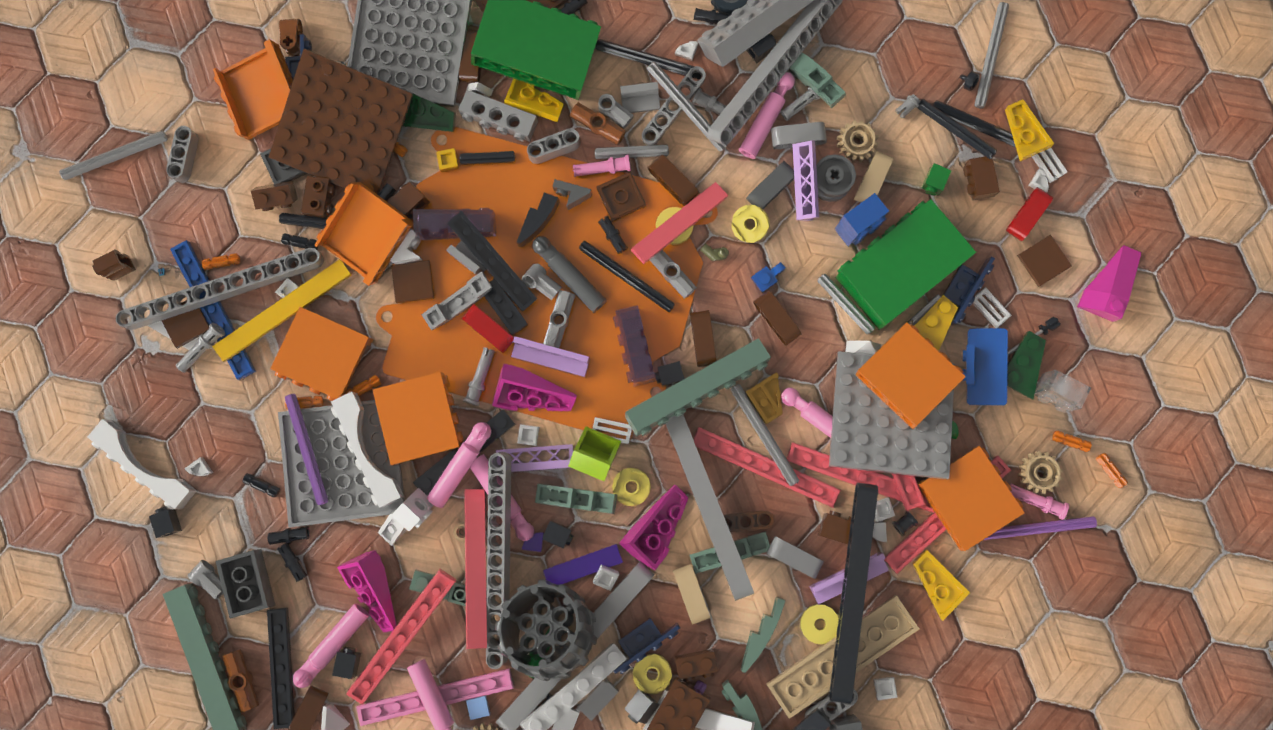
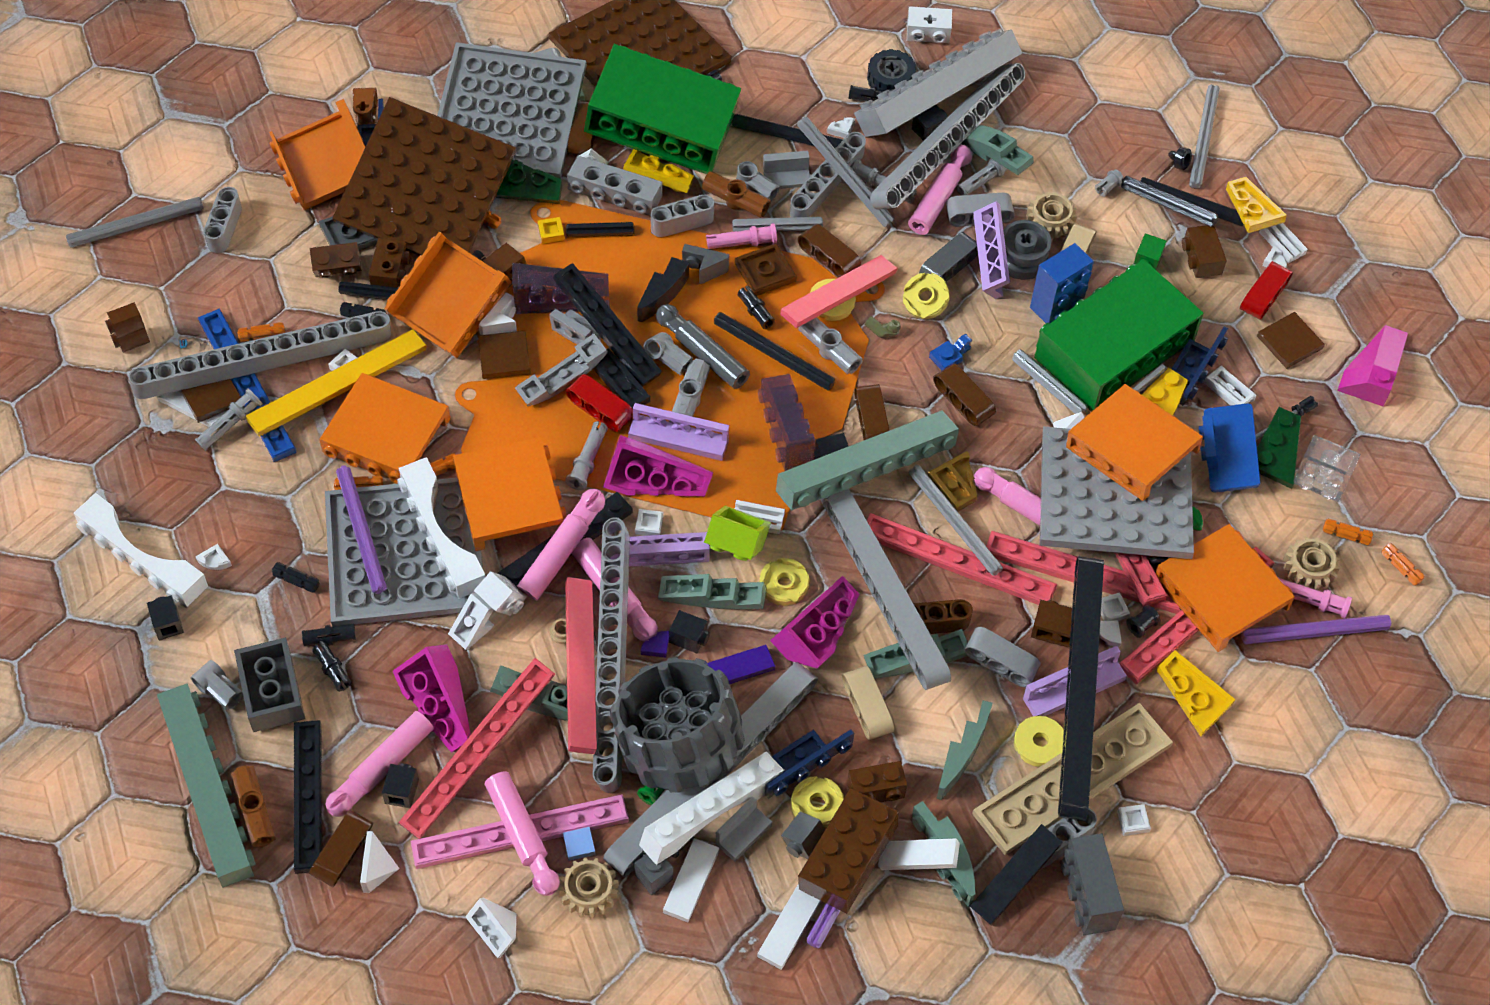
camera: 10 degrees left, 25 degrees down
white tile [593,564,619,591] -> none

